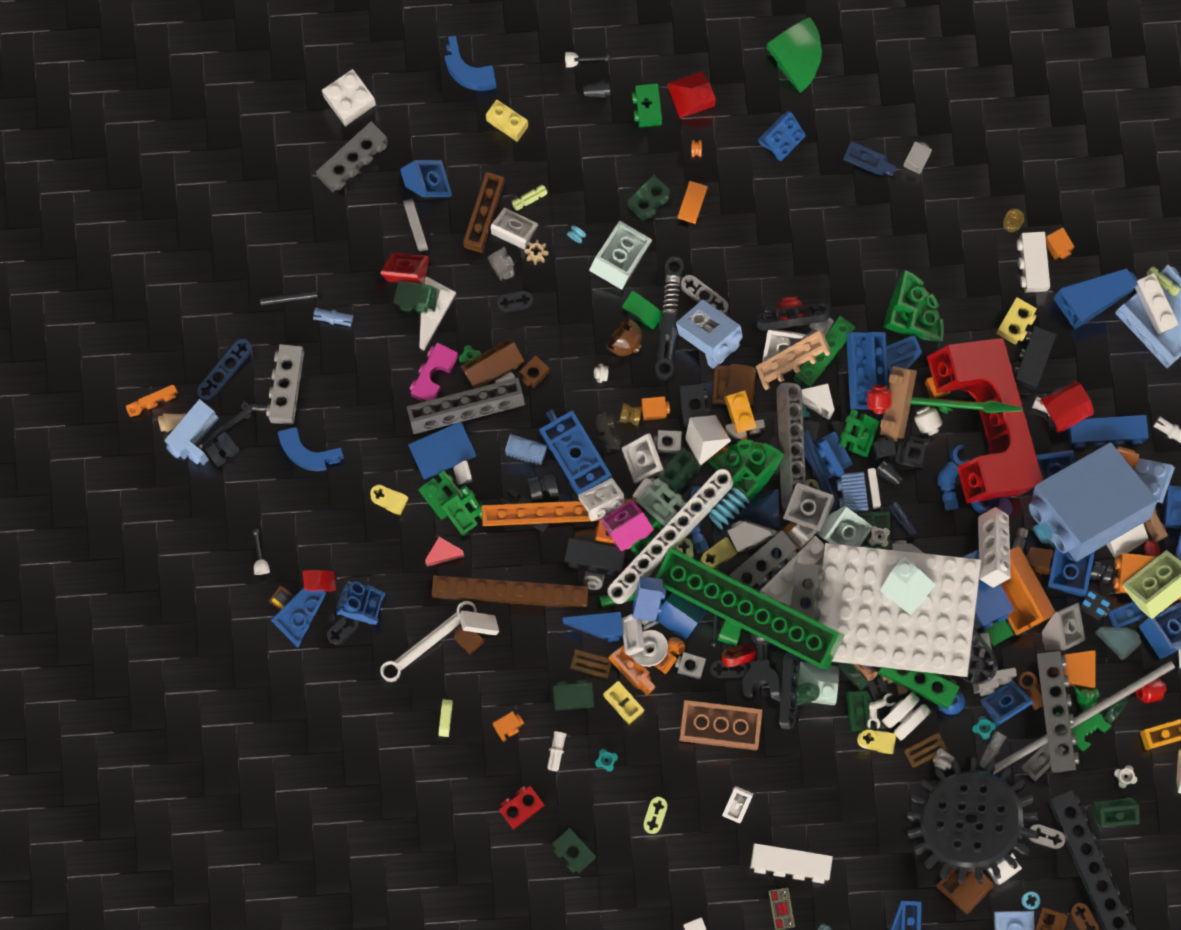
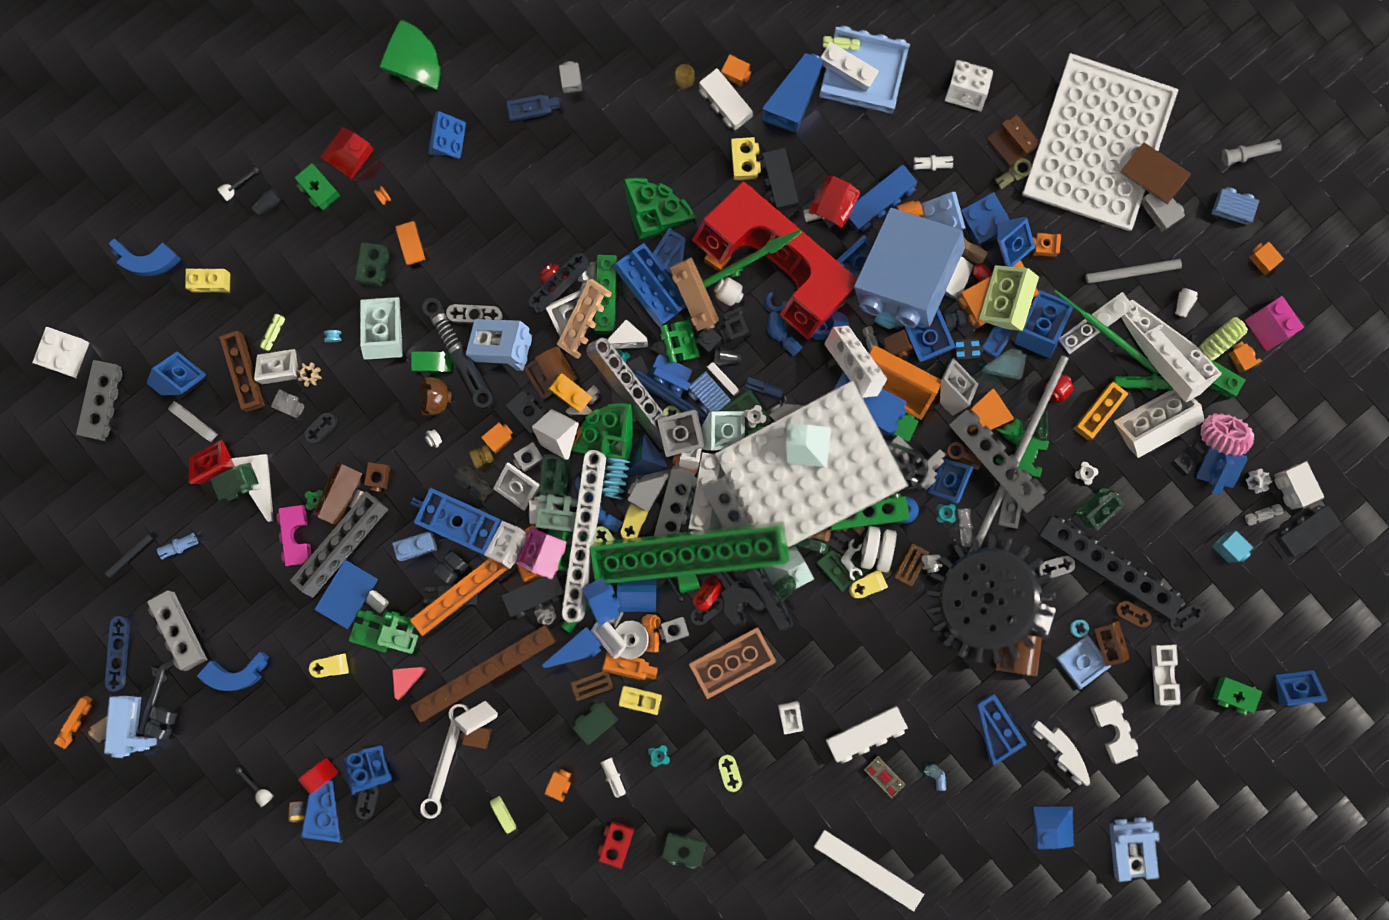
camera: 30 degrees left, 5 degrees up
red head [867,385,892,414] -> none

